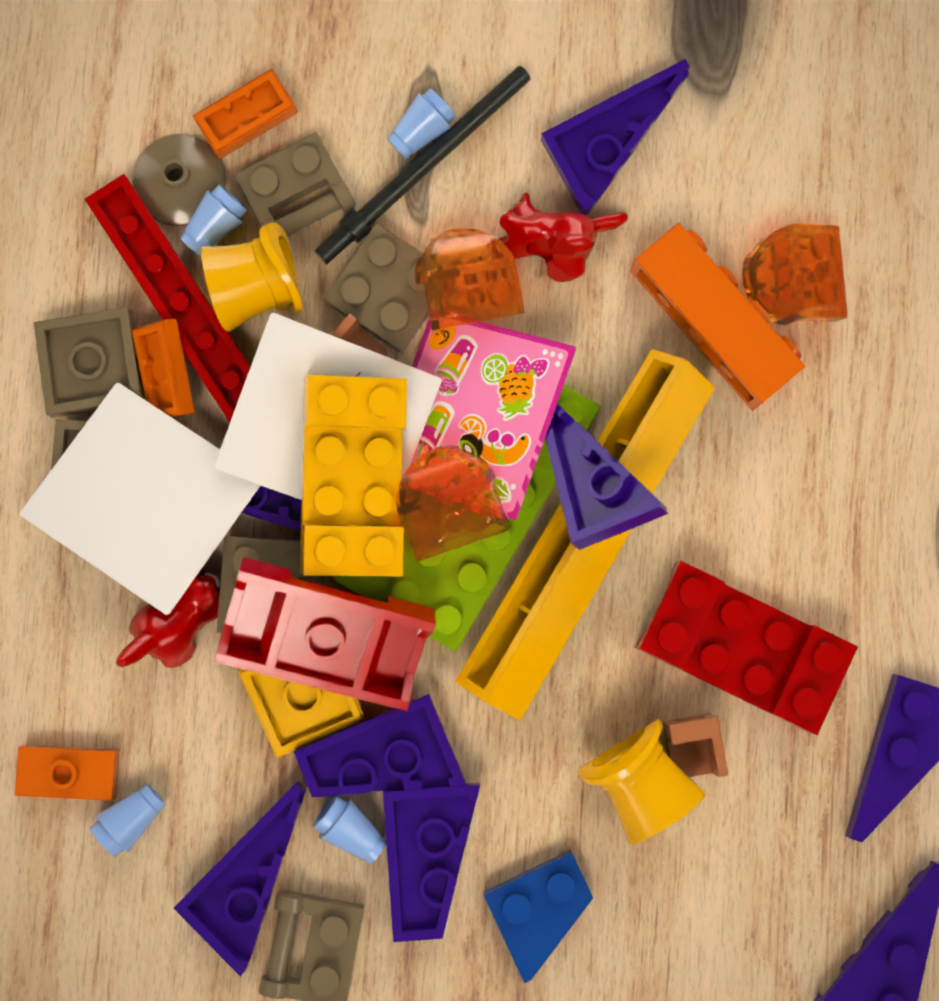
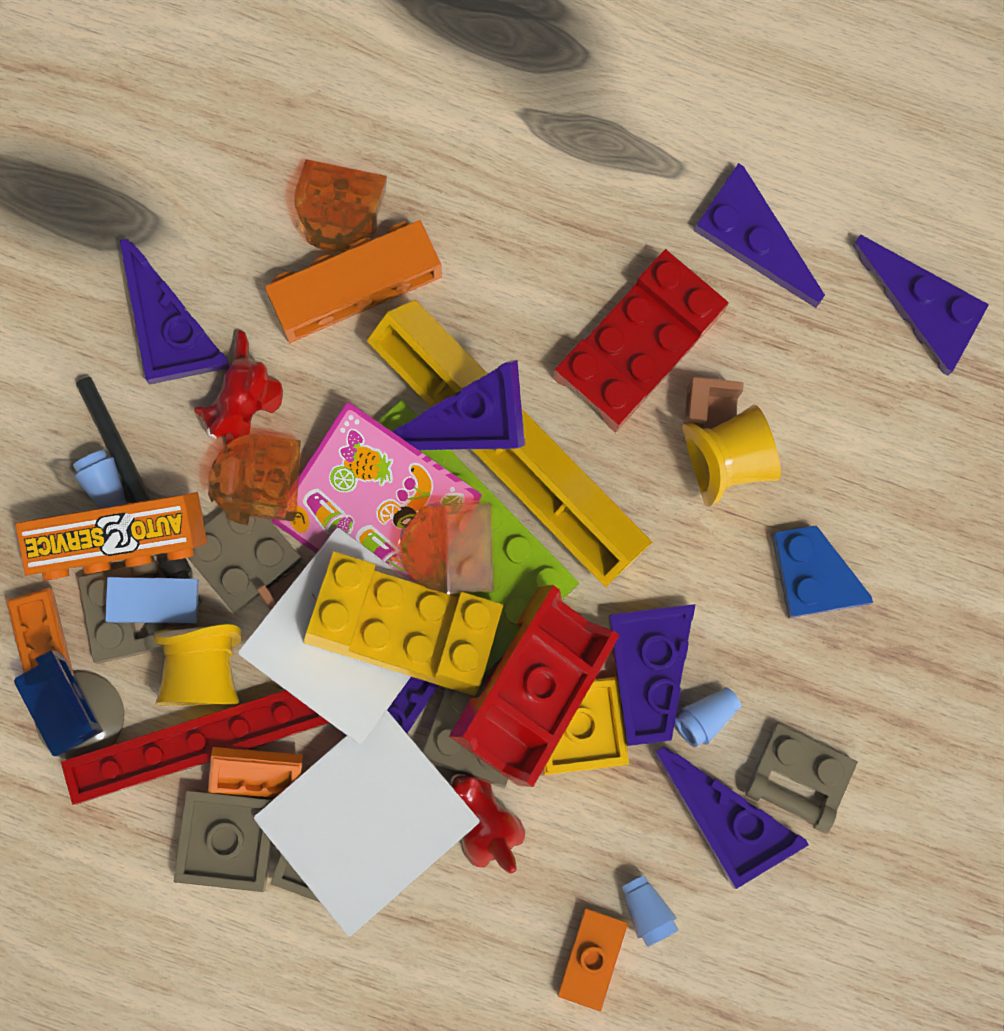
camera: 85 degrees left, 5 degrees down
light blue cone [180,184,248,256] -> none
dark purple wing [383,782,481,942] -> none
none -> clear blue panel [14,650,104,757]
none -> brick [15,492,207,581]
none -> light blue tile [105,577,199,624]

